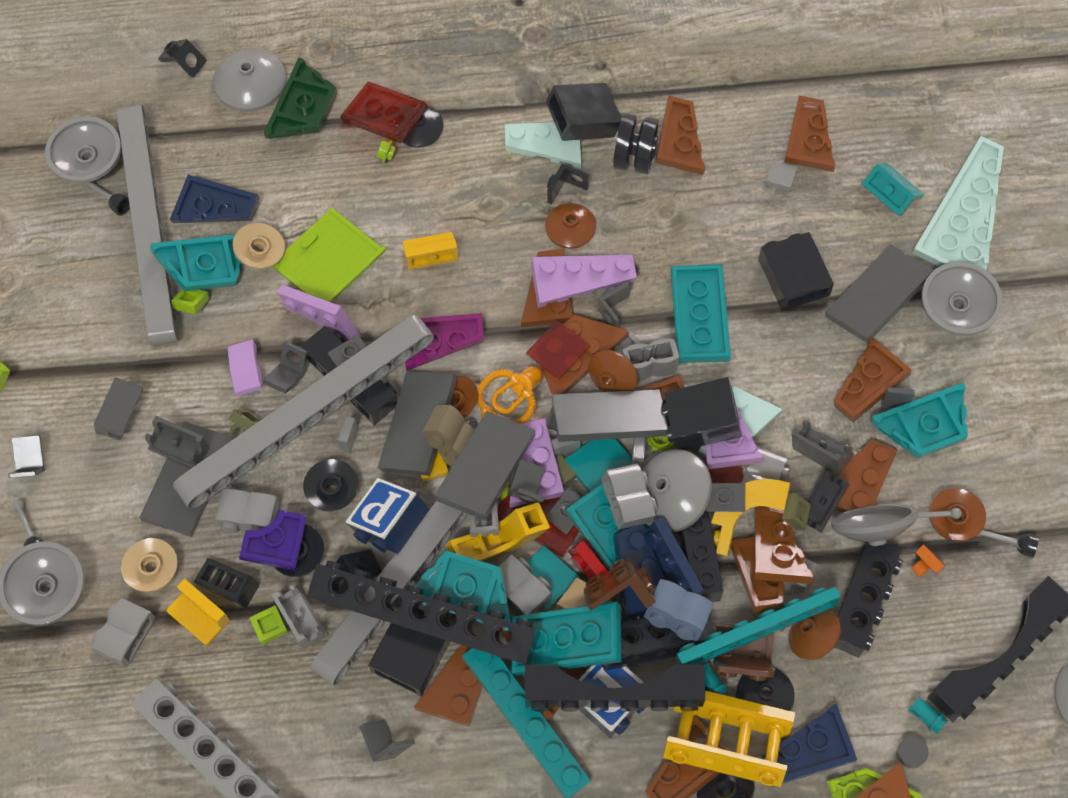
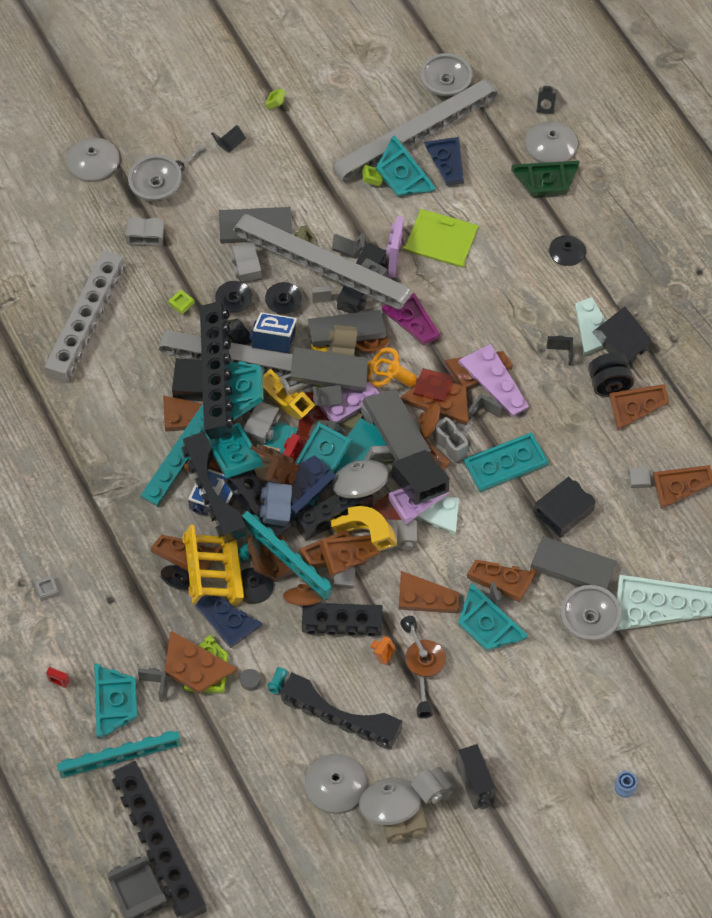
camera: 65 degrees right, 5 degrees down
black hinge [82,182,130,216] -> none
dark grey hinge [94,377,143,440] -> none
tan dish [121,538,178,592] -> none
dark grey hinge [145,416,209,468] -> none
yellow panel [167,578,230,646] -> none
black slope [194,558,259,608] -> none
lavender slope [228,339,262,396] -> none
tan dish [233,223,285,269] -> none
dark purple tile [239,510,307,571] -> none
light grey hinge [271,584,328,651] -> none
clear red tile [340,81,428,144] -> none
dark grey bracket [359,720,415,762] -> none
lime plate [376,139,396,163] -> none
yellow panel [403,232,458,270] -> none
dark orange dish [545,203,596,249] -> none
light grey brick [601,464,657,529] -> none
dark grey bracket [706,483,746,514] -> none
olive tile [783,493,811,530] -> none
dark grey hinge [791,420,854,475] -> none
black hinge [807,471,850,533] -> none
light grey dish [831,504,918,546] -> none
teal panel [862,163,924,216] -> none

